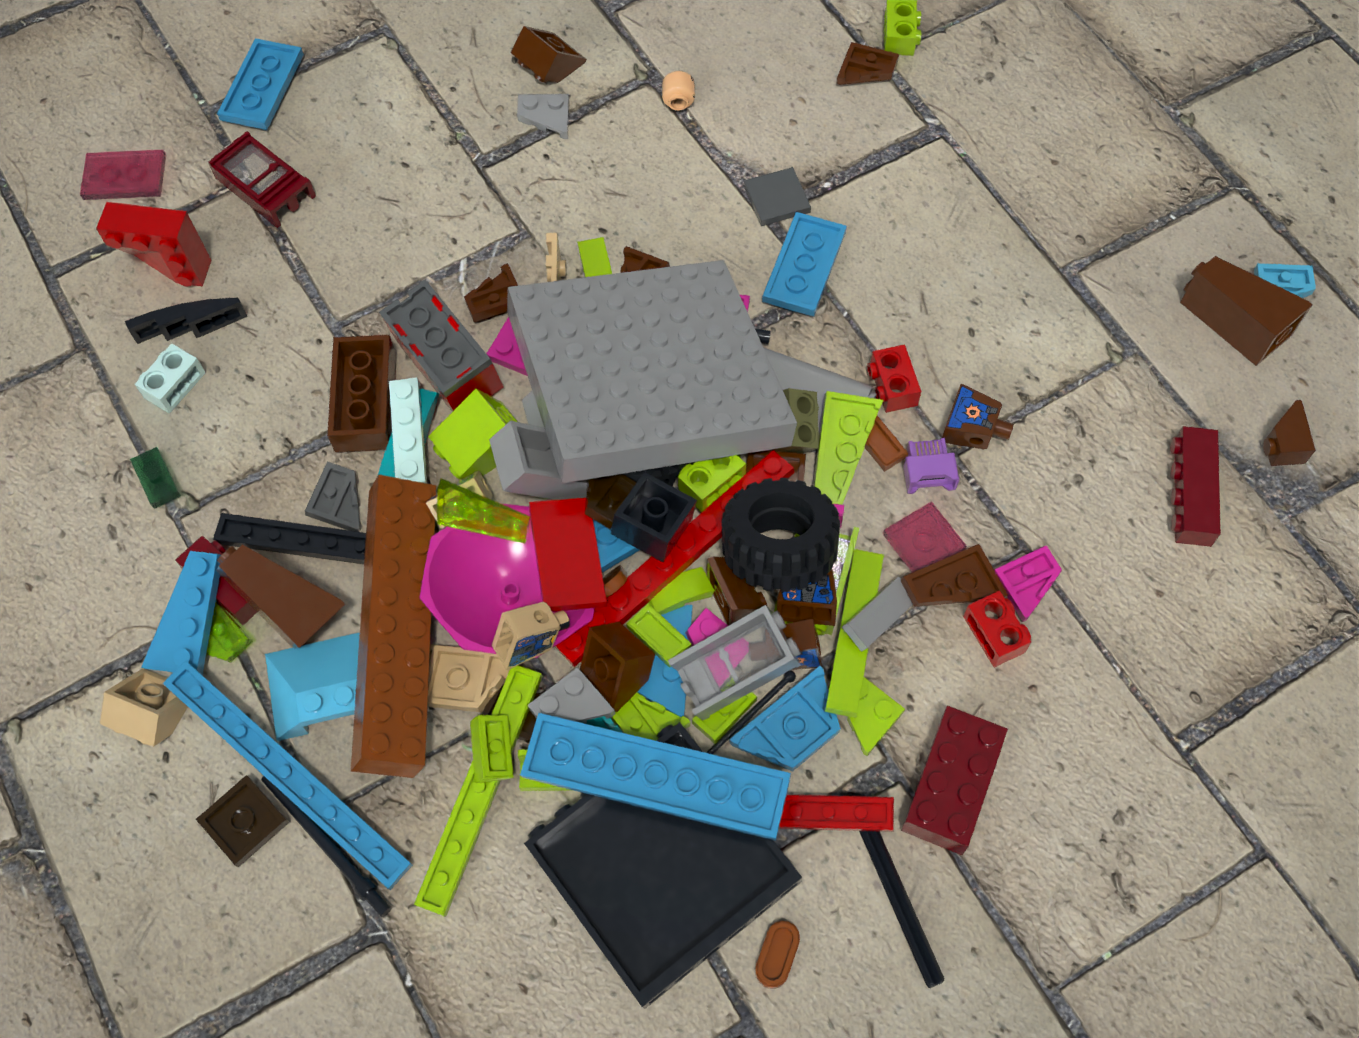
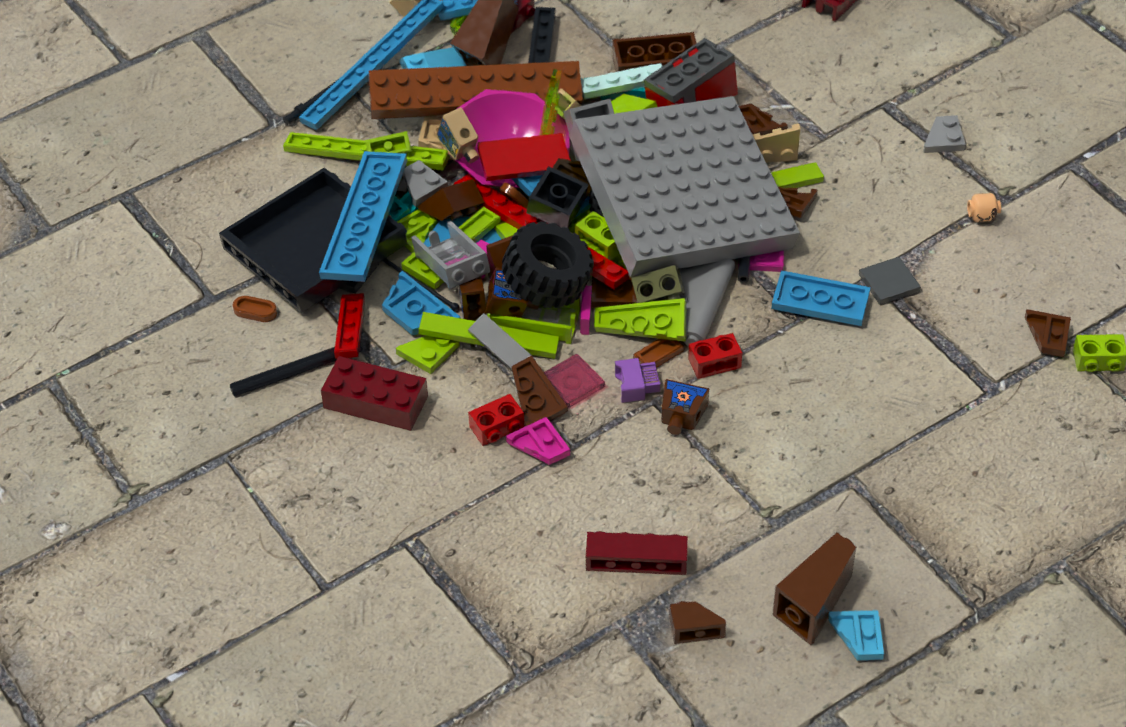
camera: 85 degrees right, 15 degrees down
dark brown plate [196,775,289,867] -> none
dark grey wing [305,461,360,532] -> none
reddish brown slope [510,26,587,83] -> none

